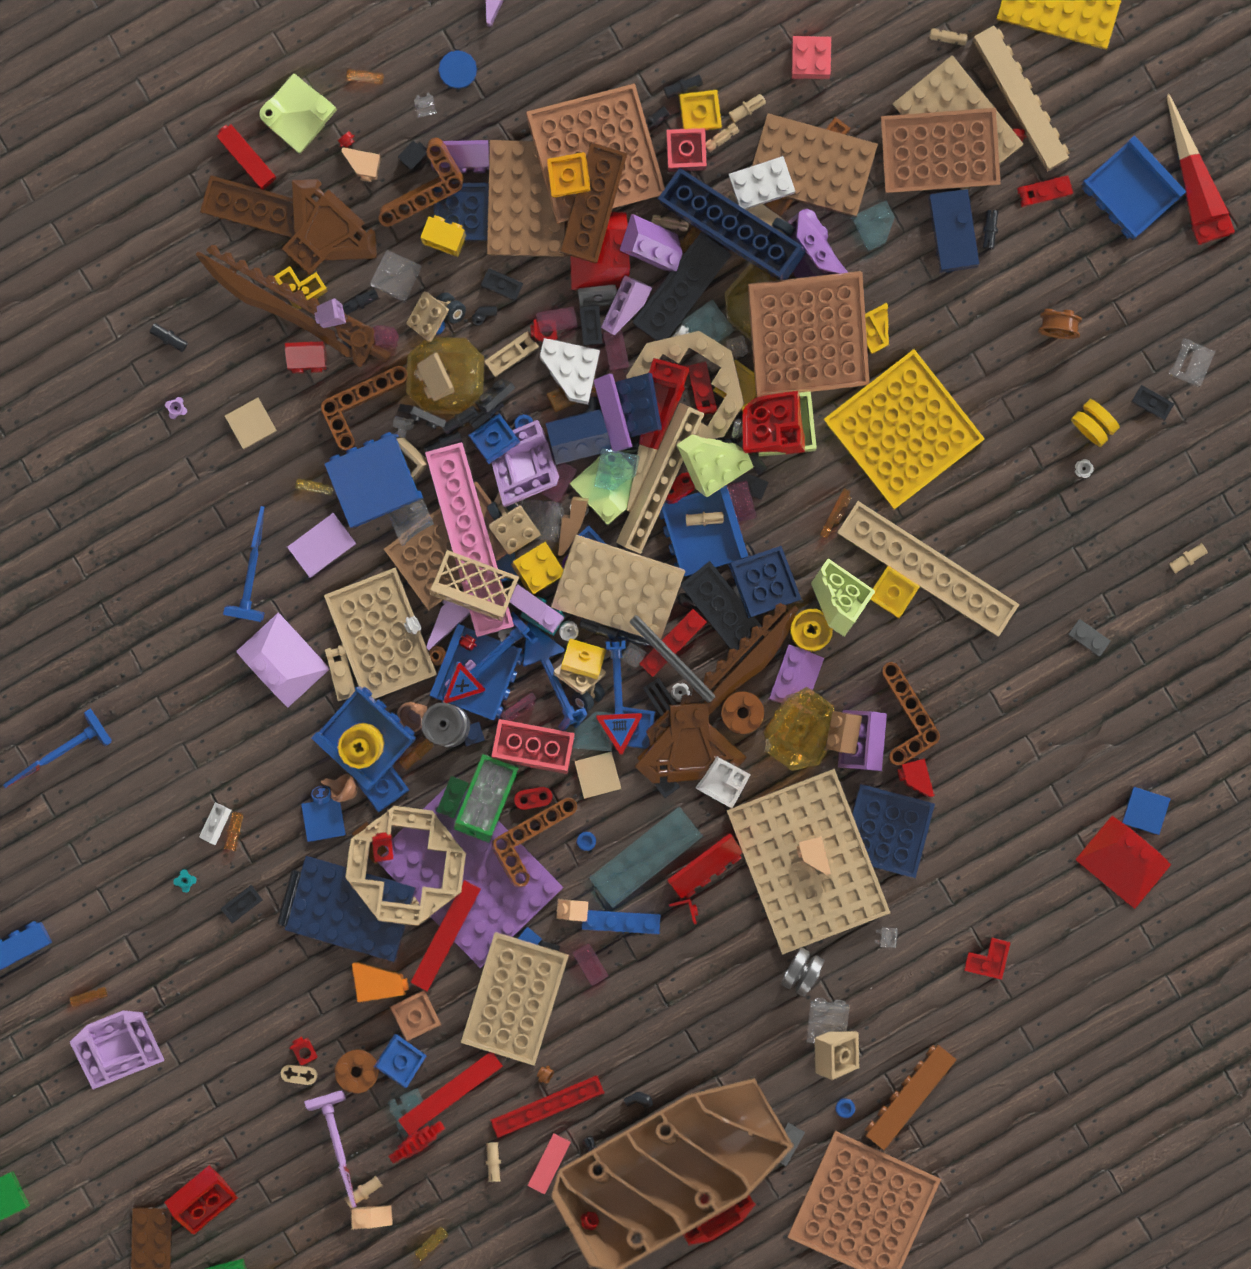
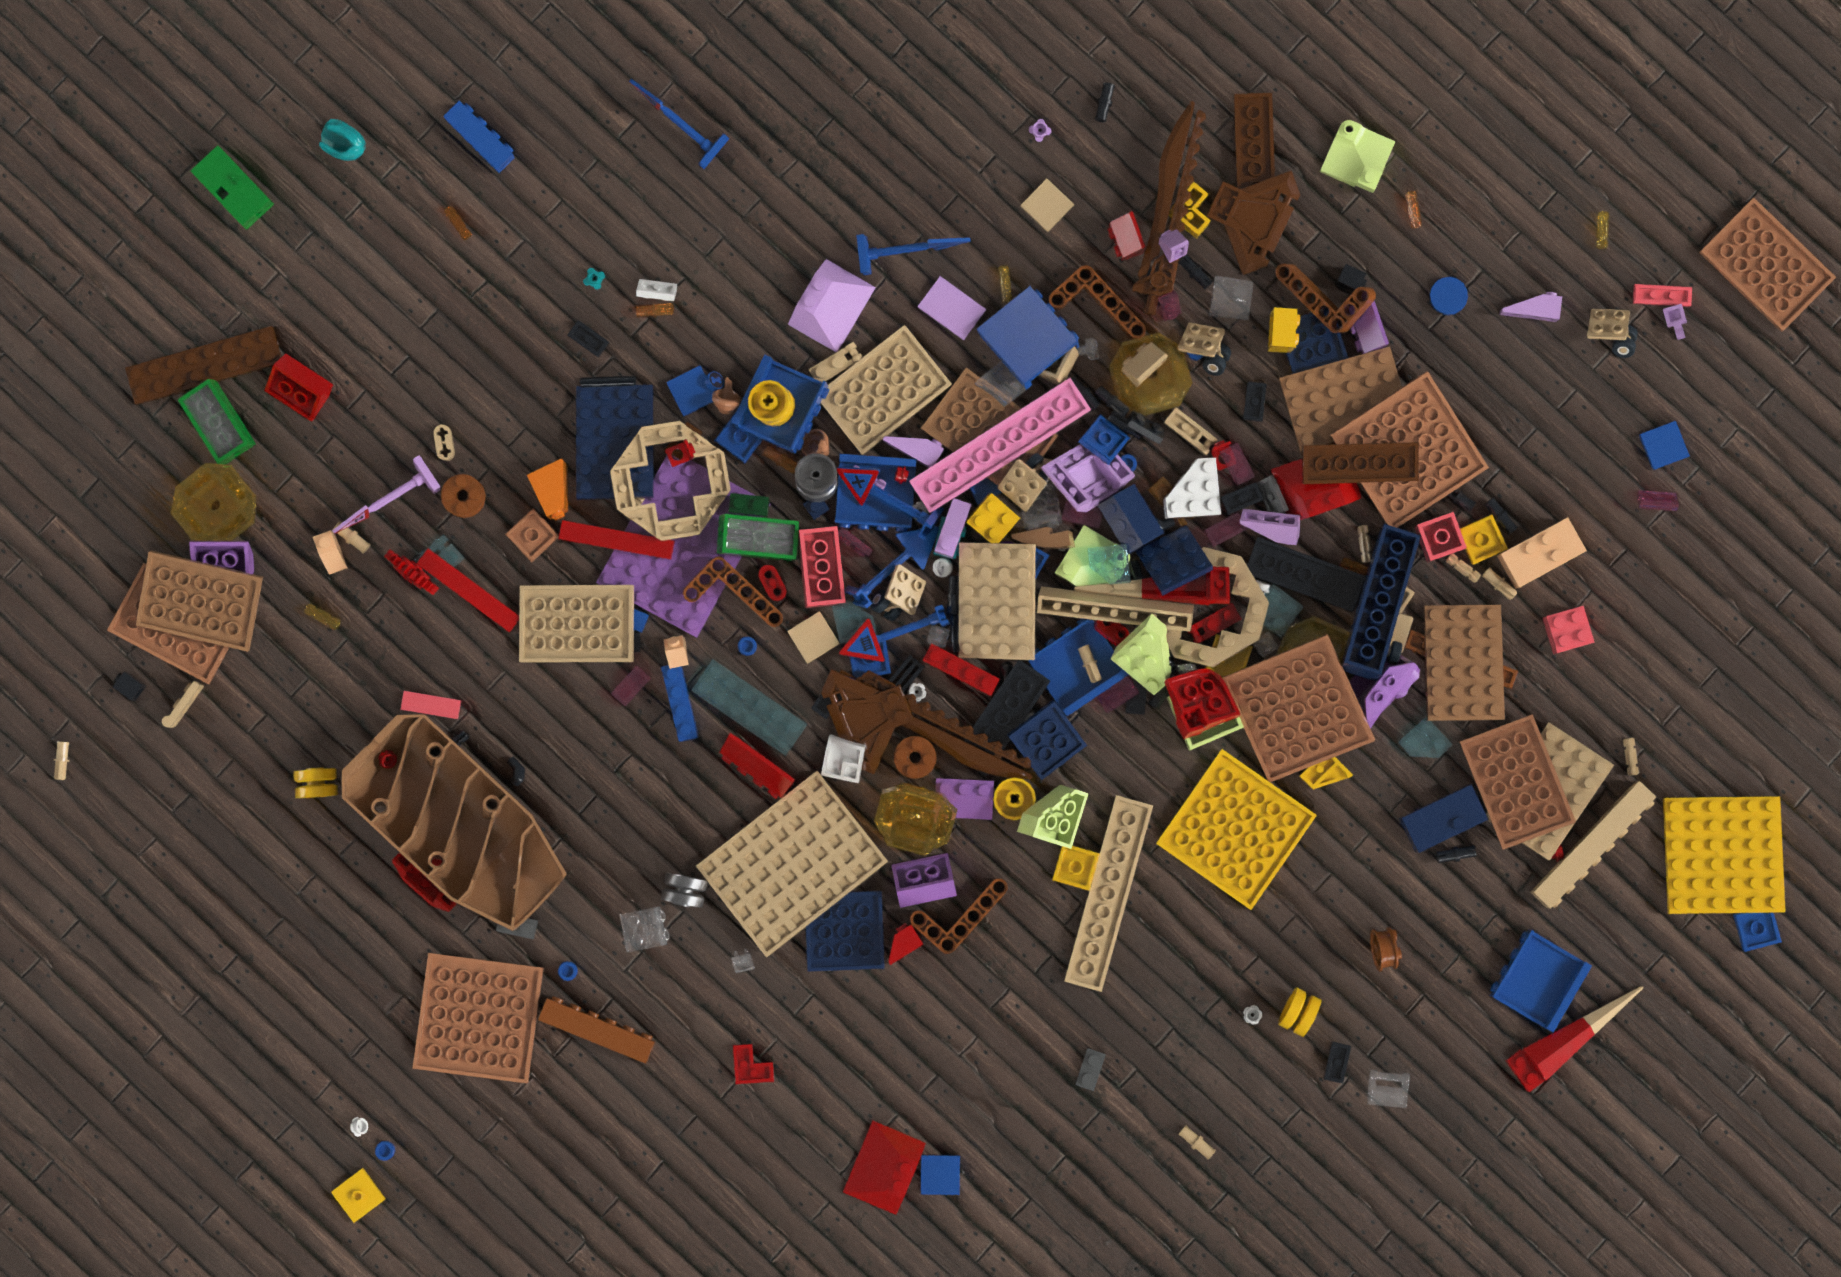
camera: 75 degrees right, 0 degrees up
lavender slope [70,1011,164,1089] -> none
red brick [217,124,277,190] -> none
red bracket [289,1037,318,1066] -> none
red plate [337,131,355,148] -> none
light nougat slope [342,147,381,182] -> none
blue tile [374,1034,427,1088] -> none
black wing [397,404,446,429] -> none
white plate [404,616,421,634] -> none
clear tile [414,93,437,117] -> none
dark orange plate [428,646,446,665] -> none
tan fence [430,550,519,621] -> none
black arm [472,306,497,326] -> none
tan pin [486,1142,501,1182] -> none
red tile [490,1075,604,1138] -> none
dark orange plate [537,1066,554,1084] -> none
light orange plate [547,152,591,198] -> none
yellow plate [561,639,607,680] -> none
medium lavender tile [594,374,632,453] -> none
medium lavender slope [620,214,682,271] -> none
dark grey axle [630,615,715,703] -> none
red bracket [669,899,699,925] -> none
white plate [729,156,795,210] -> none
light nougat slope [796,836,831,875] -> none
tan slope [815,1032,859,1080] -> none
clear orange plate [820,488,852,539] -> none
medium nougat brick [826,711,862,754] -> none
red plate [1017,175,1073,207] -> none
none -> light nougat brick [1497,518,1587,589]

